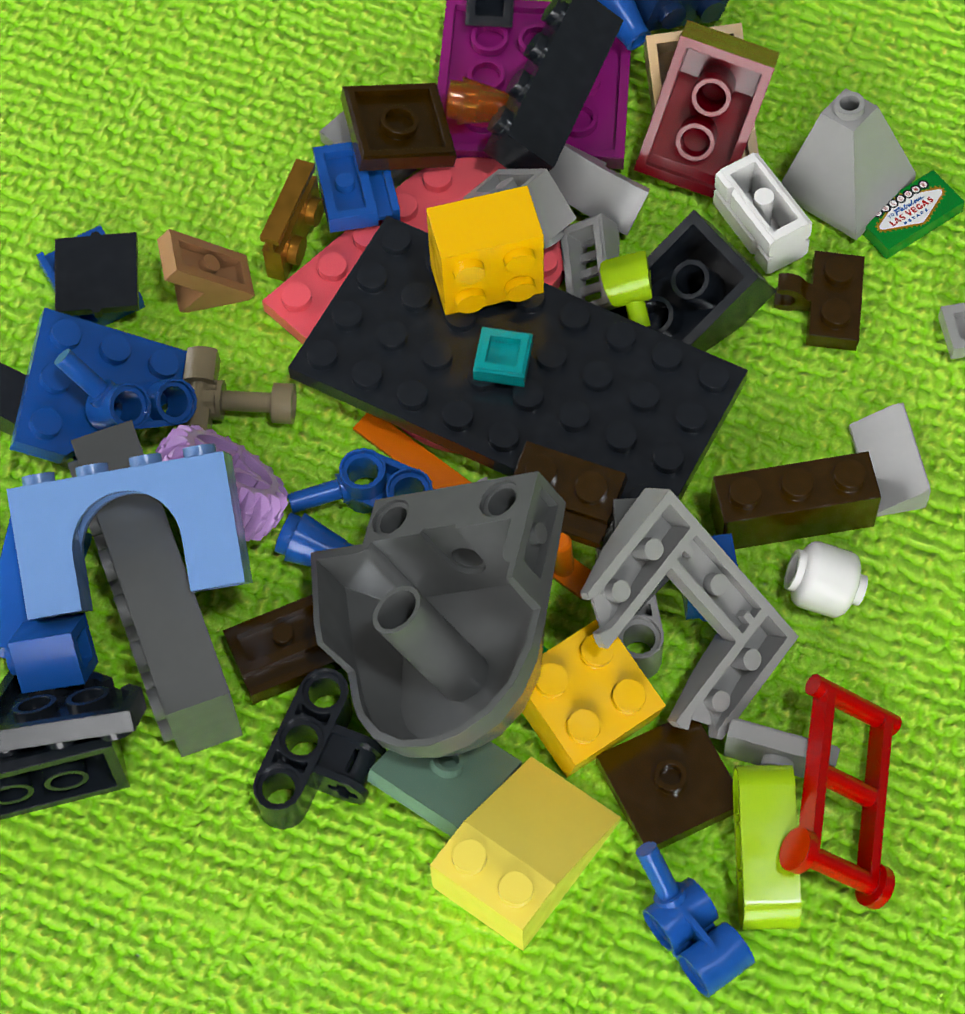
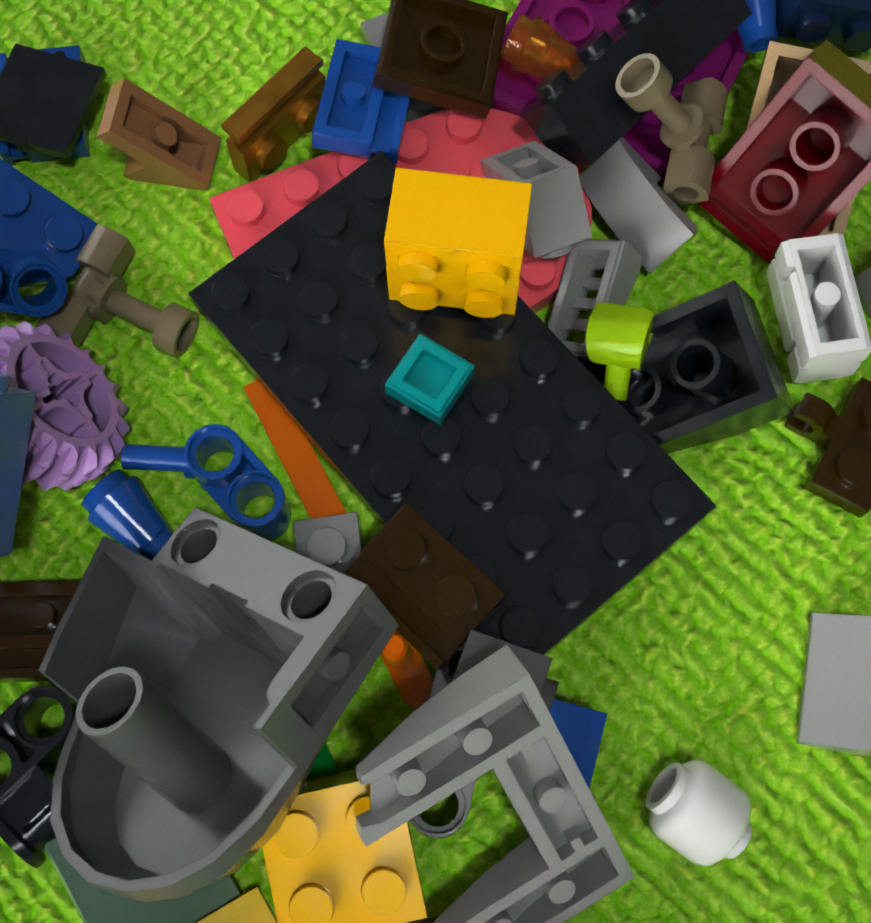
camera: 20 degrees right, 10 degrees up
dark brown brick [710,451,881,549] -> none
none -> dark tan bar [615,53,728,205]

